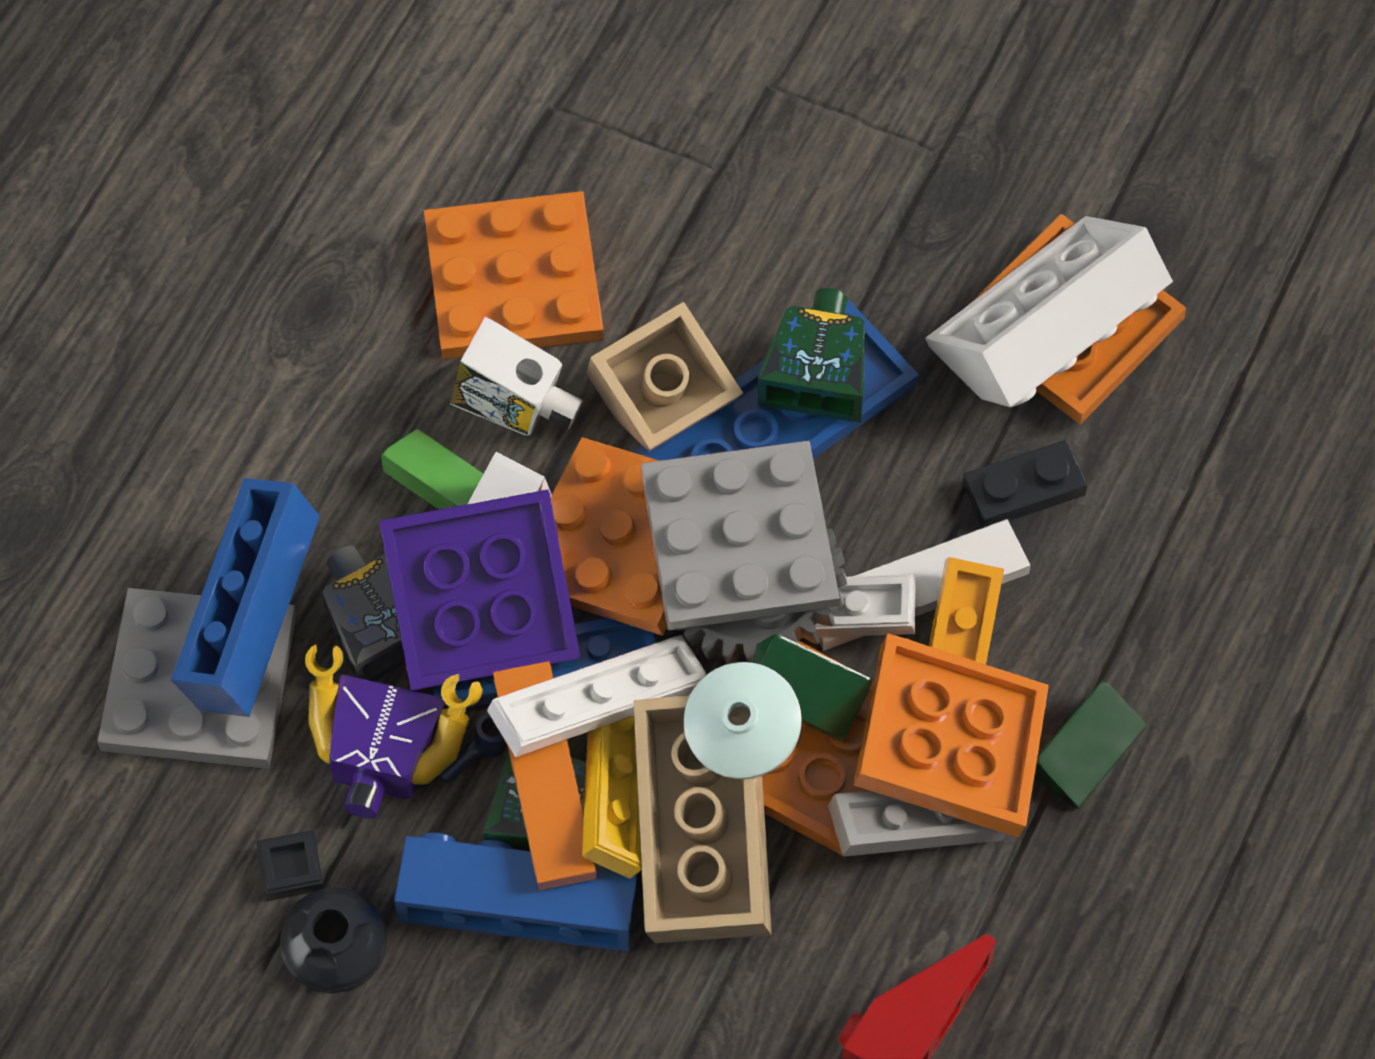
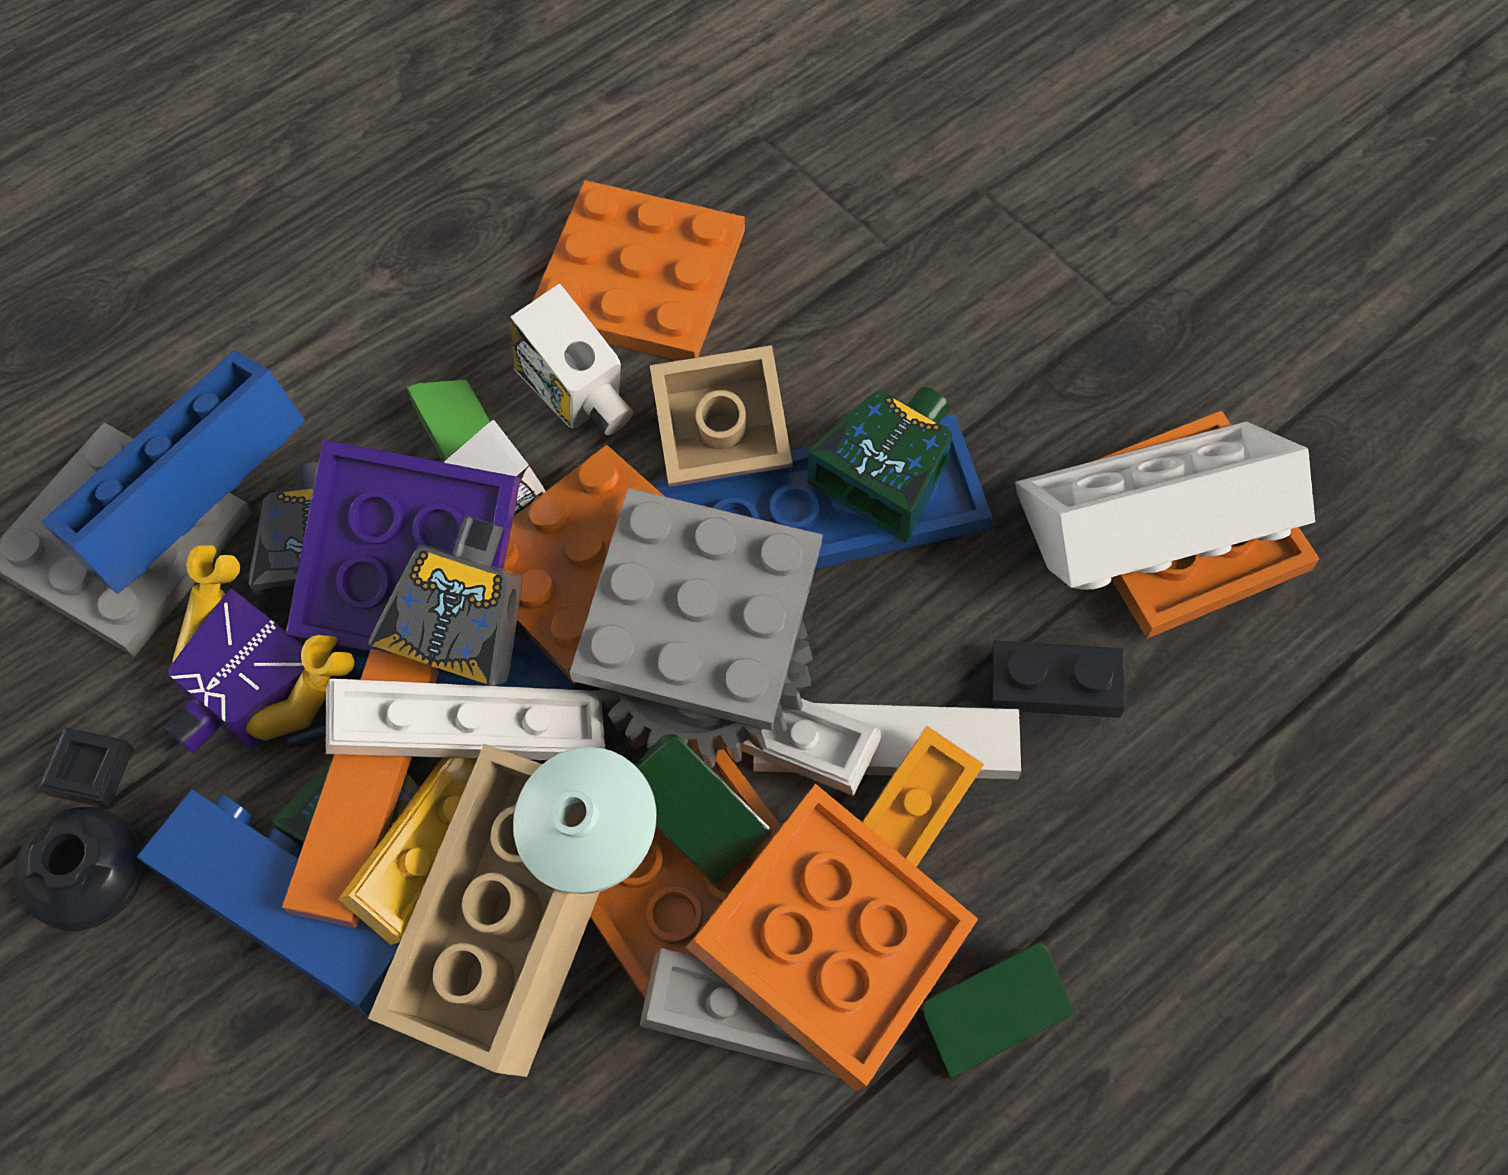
camera: 25 degrees right, 0 degrees up
none -> torso [368,515,522,686]

